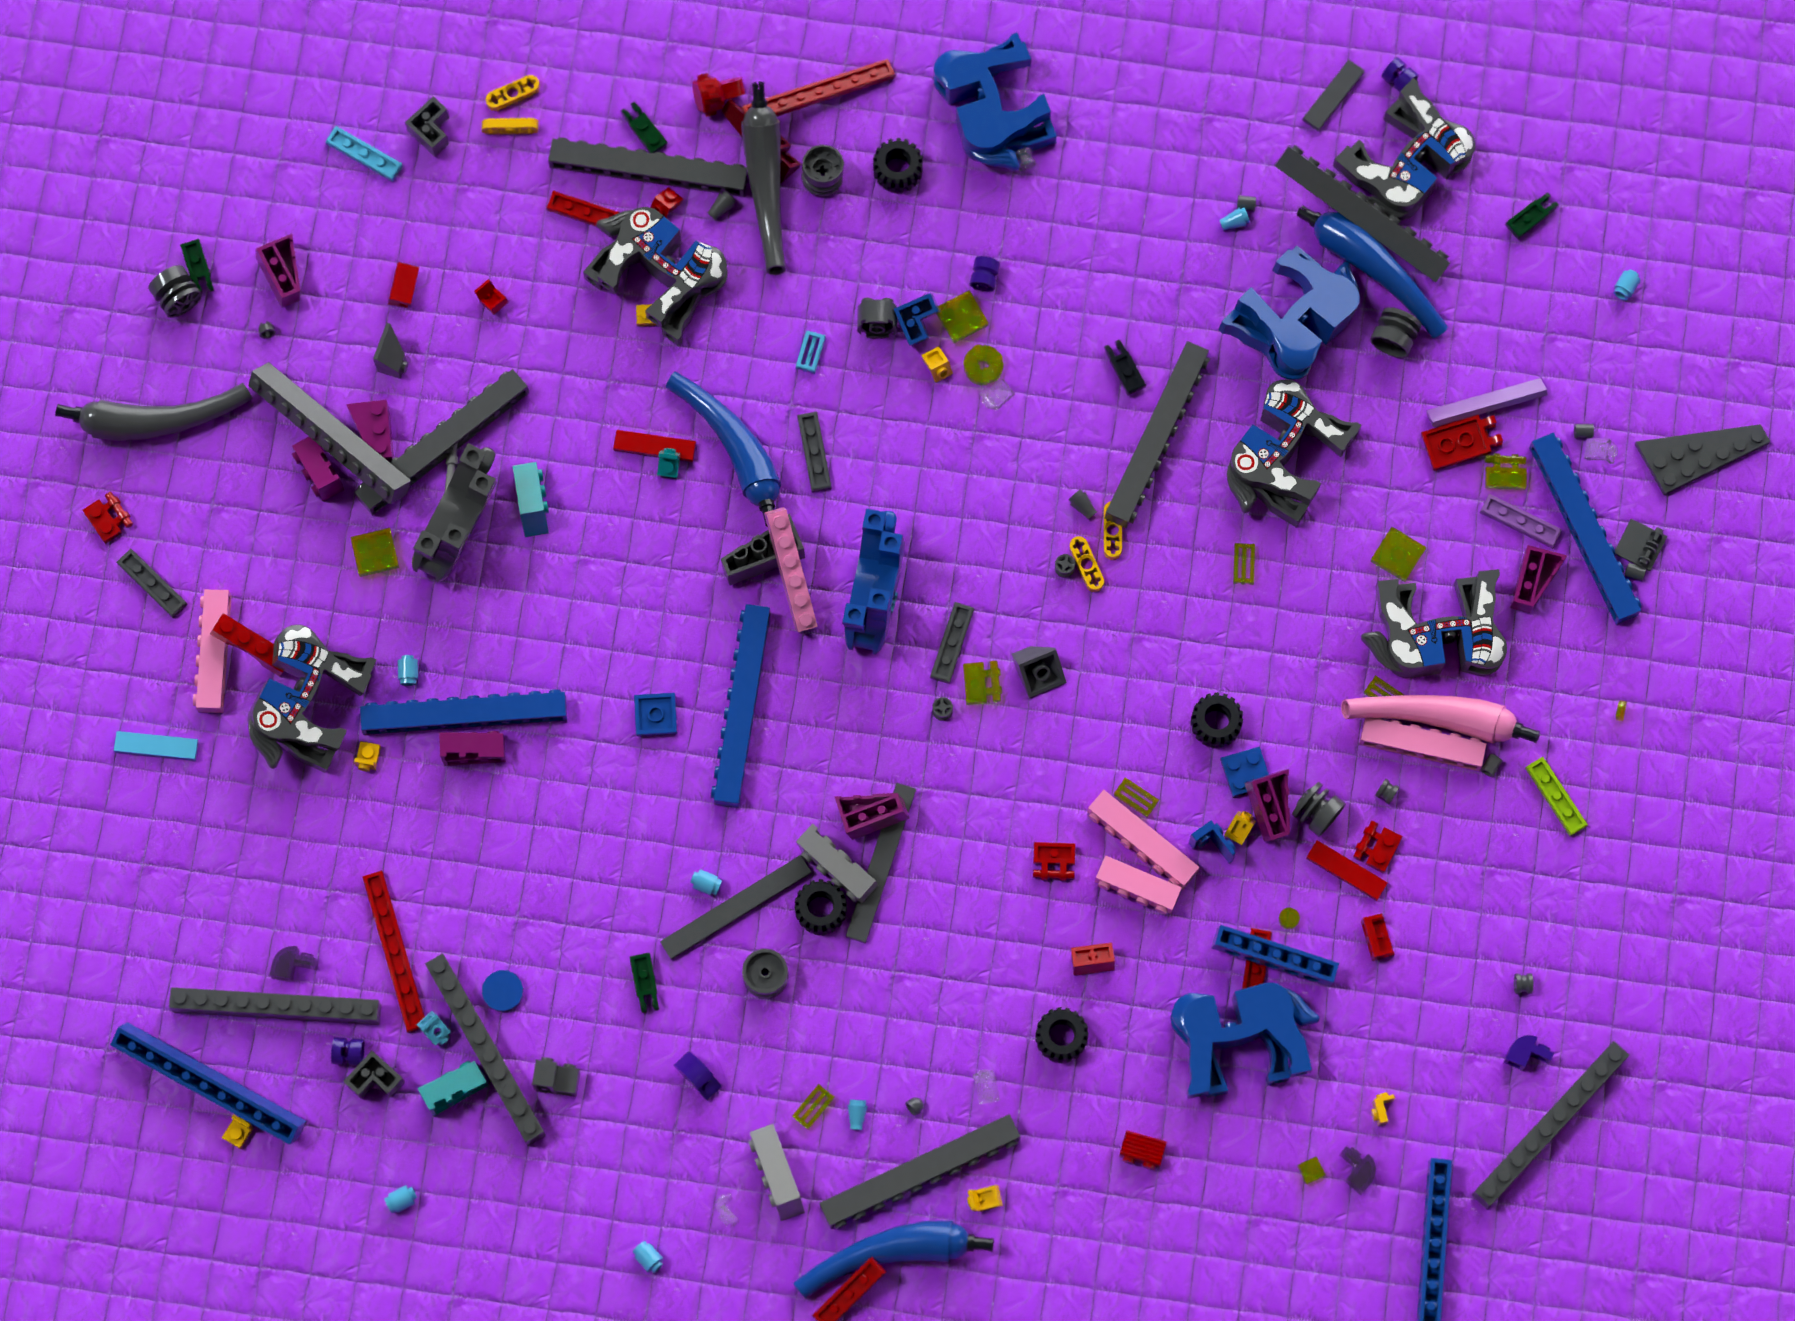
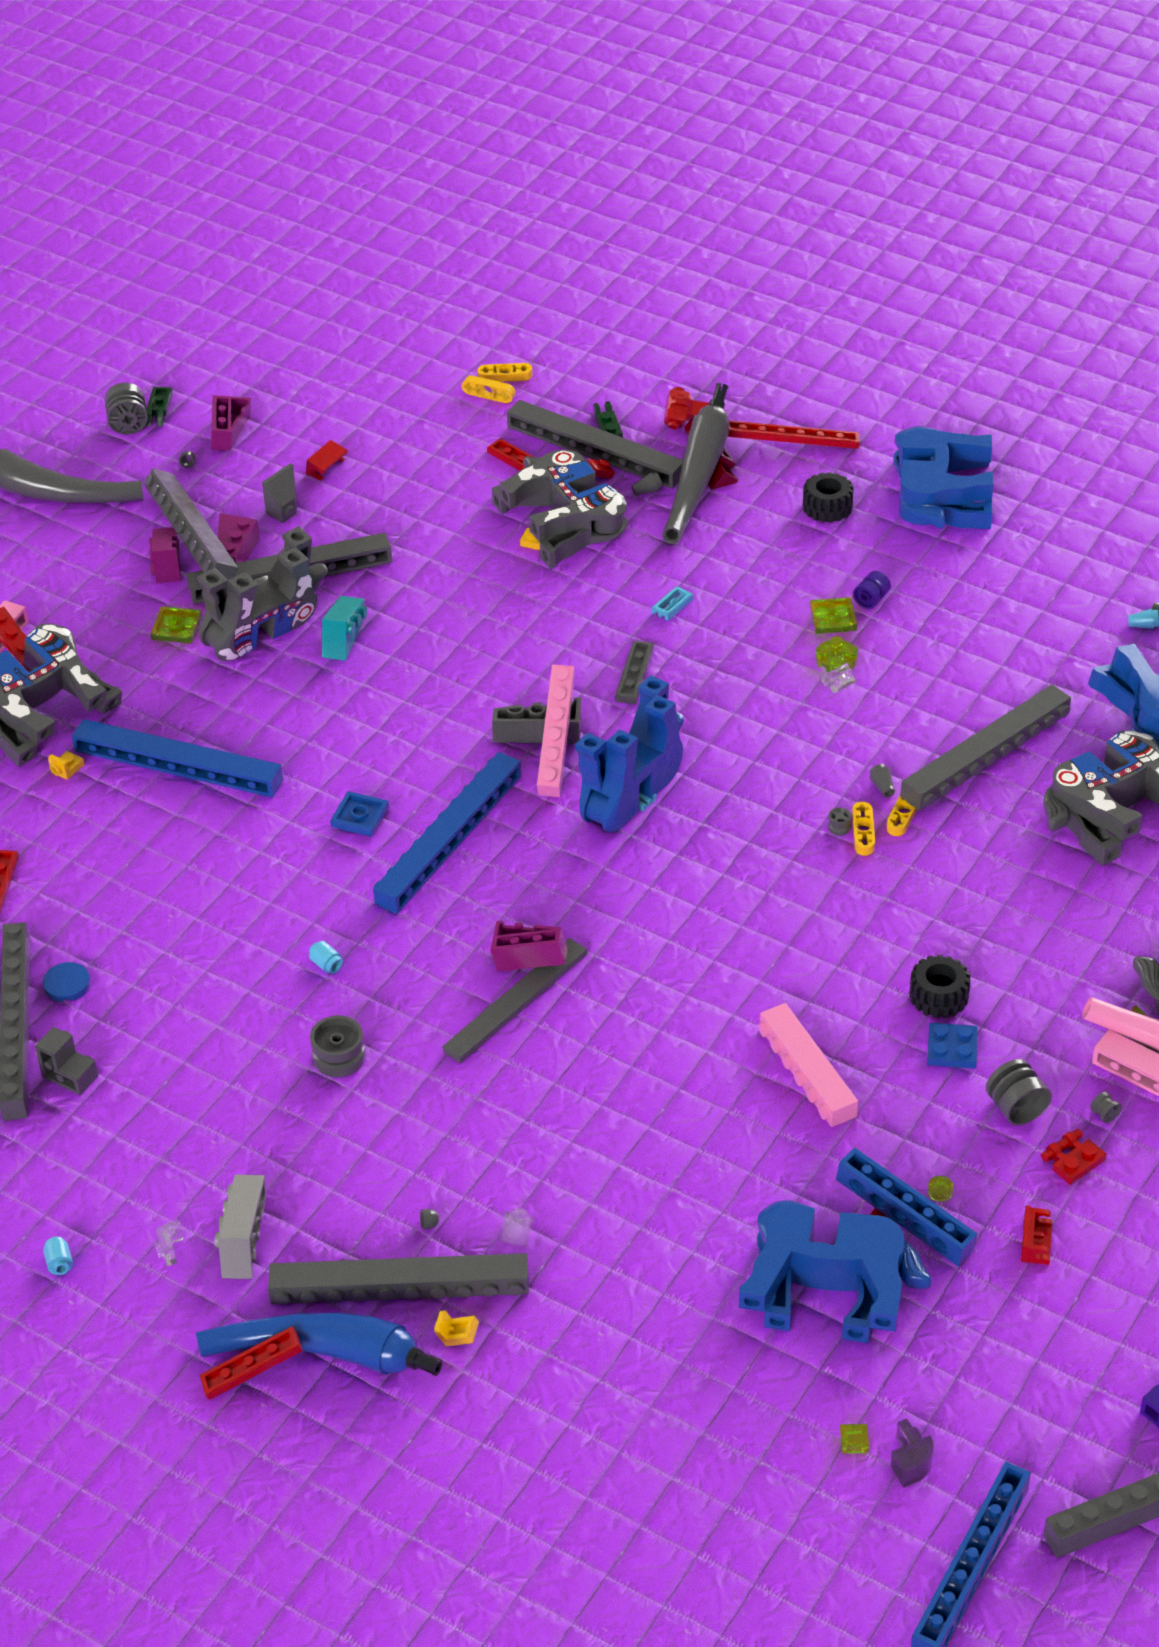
camera: 25 degrees right, 30 degrees down
medium azure tile [325,126,403,182] -> none
medium azure brick [397,655,418,686] -> none
brick [405,96,449,157] -> none
magenta wedge [439,731,506,766] -> none
red bracket [474,279,509,315] -> none
red tile [613,430,696,462] -> none
dark green hinge [629,952,659,1013] -> none
teal bracket [657,448,681,478] -> none
dark grey tile [660,855,811,960] -> none
blue animal [666,371,781,527] -> none
dark purple brick [674,1051,722,1100] -> none
clear neon green tile [792,1084,835,1130] -> none
black tyre [795,879,847,935] -> none
light grey wedge [796,823,878,904] -> none
dark grey wheel [802,145,844,197] -> none
medium azure cone [847,1100,868,1130] -> none
dark grey brick [857,298,897,339] -> none
blue brick [894,293,940,346] -> none
yellow bracket [921,346,953,382] -> none
dark grey tile [930,602,974,684] -> none
dark grey wheel [933,697,953,721] -> none
clear neon green plate [963,661,1002,705] -> none
dark grey slope [1011,646,1067,698] -> none
clear wheel [1015,148,1036,171] -> none
red plate [1033,842,1075,881] -> none
black tyre [1035,1007,1088,1063] -> none
red hinge [1071,942,1115,976] -> none
bright pink brick [1095,855,1182,914] -> none
black hinge [1104,340,1146,395] -> none
clear neon green tile [1113,777,1159,818] -> none
red brick [1119,1130,1167,1170] -> none
blue bracket [1189,820,1236,864] -> none
yellow bracket [1224,811,1256,845] -> none
clear neon green tile [1233,543,1255,585] -> none
magenta wedge [1245,769,1290,841] -> none
red tile [1306,840,1388,901] -> none
yellow bracket [1371,1092,1395,1126] -> none

